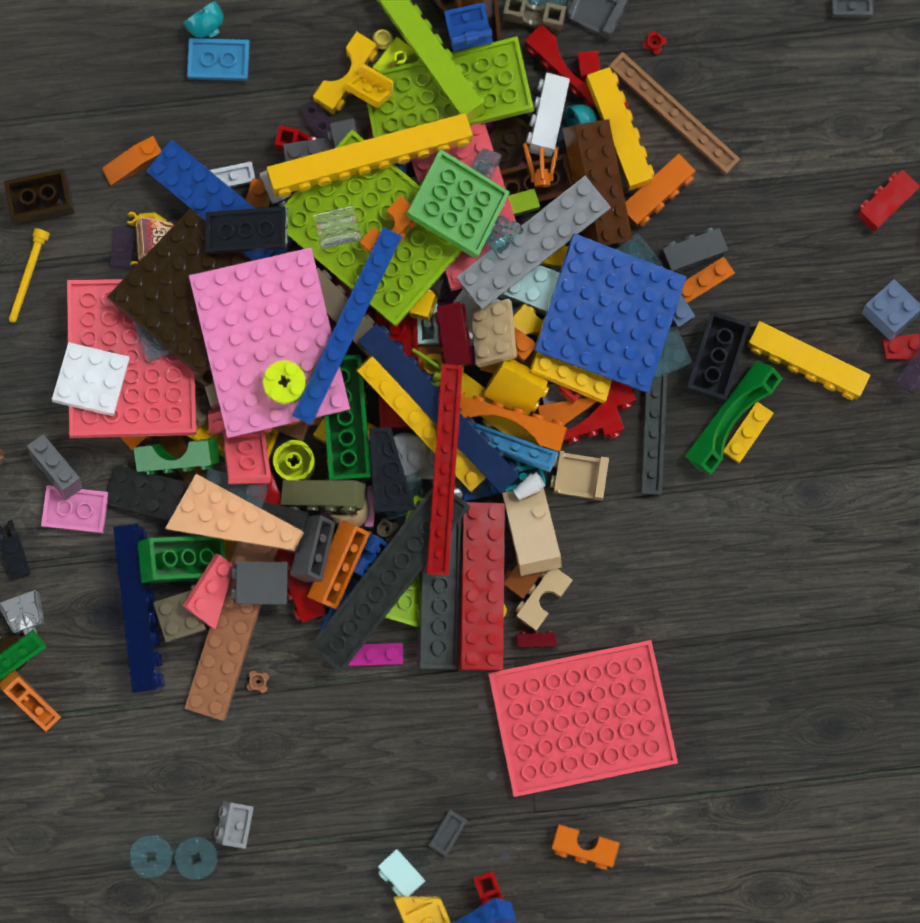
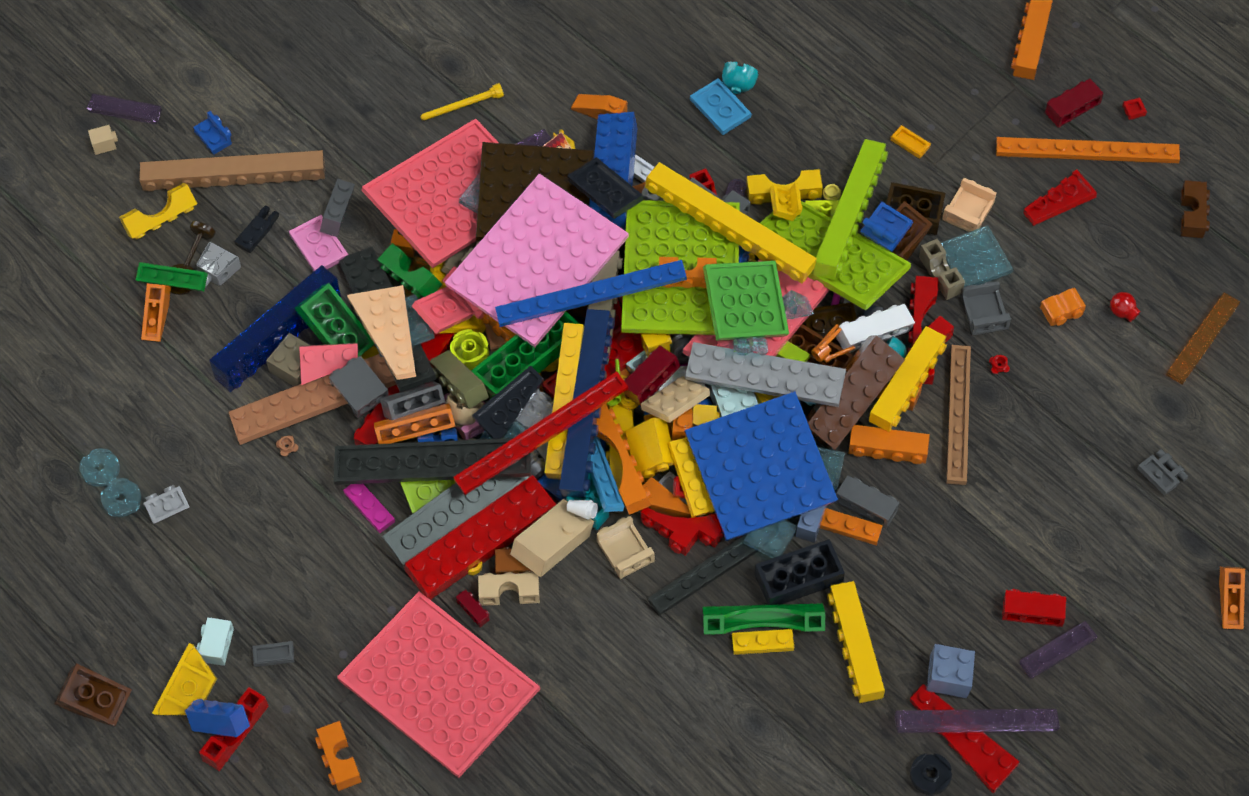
camera: 55 degrees right, 20 degrees down
dark brown brick [4,169,75,226] -> none
white plate [52,342,130,417] -> none
neon yellow brick [263,360,306,405] -> none
clear slope [314,206,362,249] -> none

